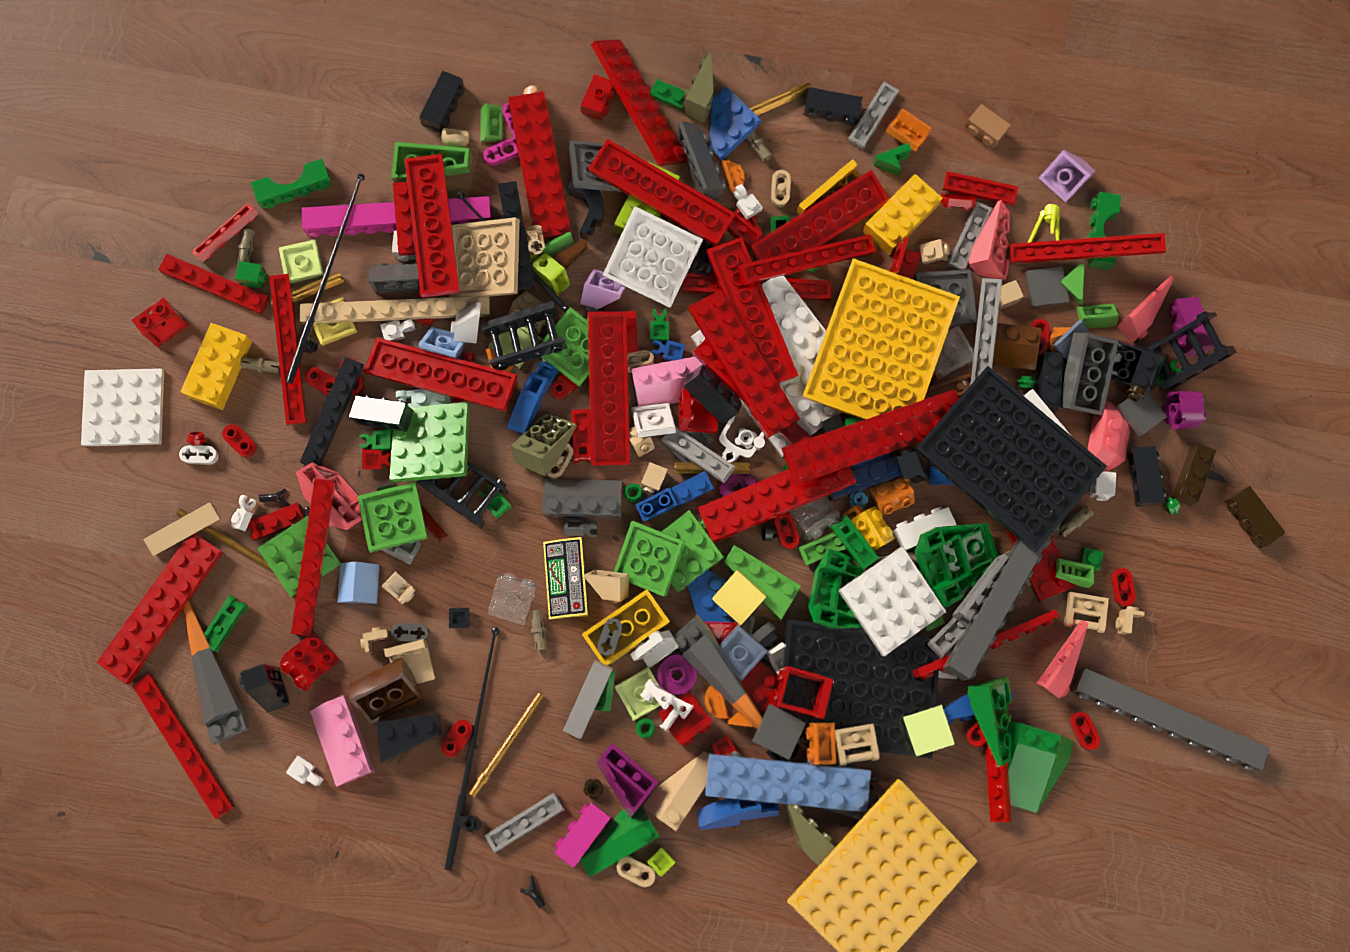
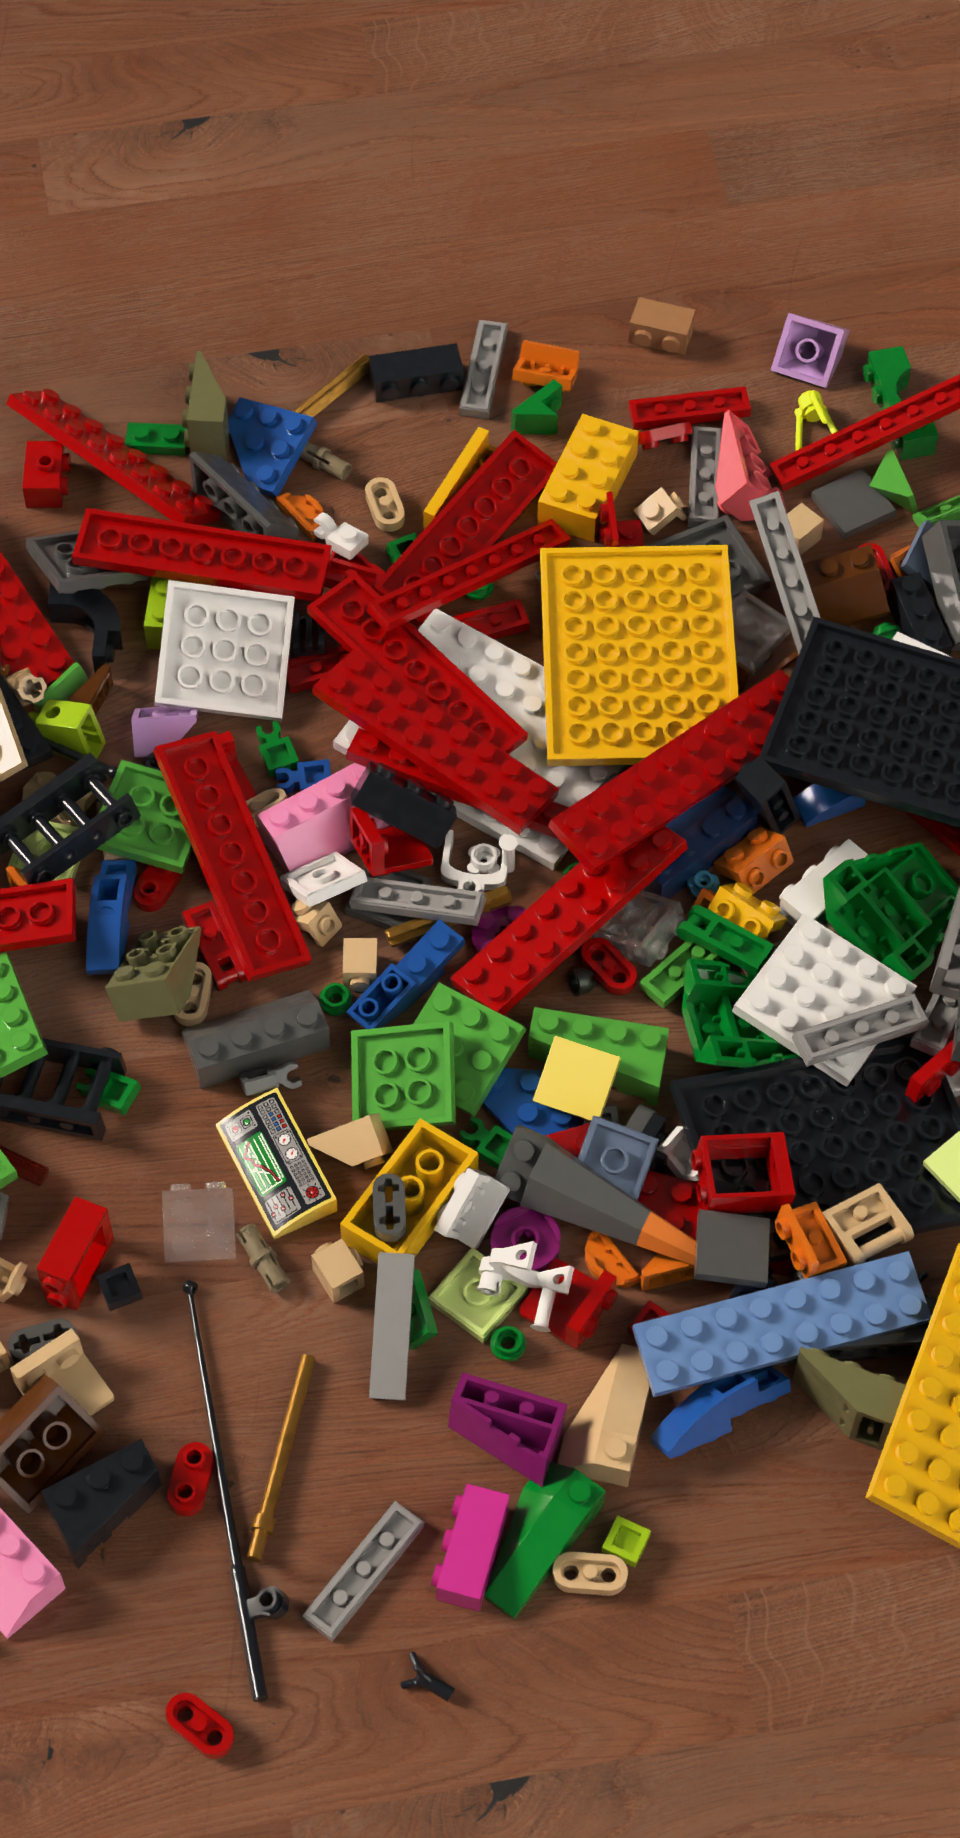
camera: 15 degrees left, 20 degrees down
dark brown plate [583,779,603,799] -> none
none -> red window [36,1196,114,1311]
none -> red plate [165,1693,234,1759]
none -> tan brick [311,1239,365,1303]
none -> green plate [459,1116,512,1170]
none -> light grey tile [792,993,930,1067]

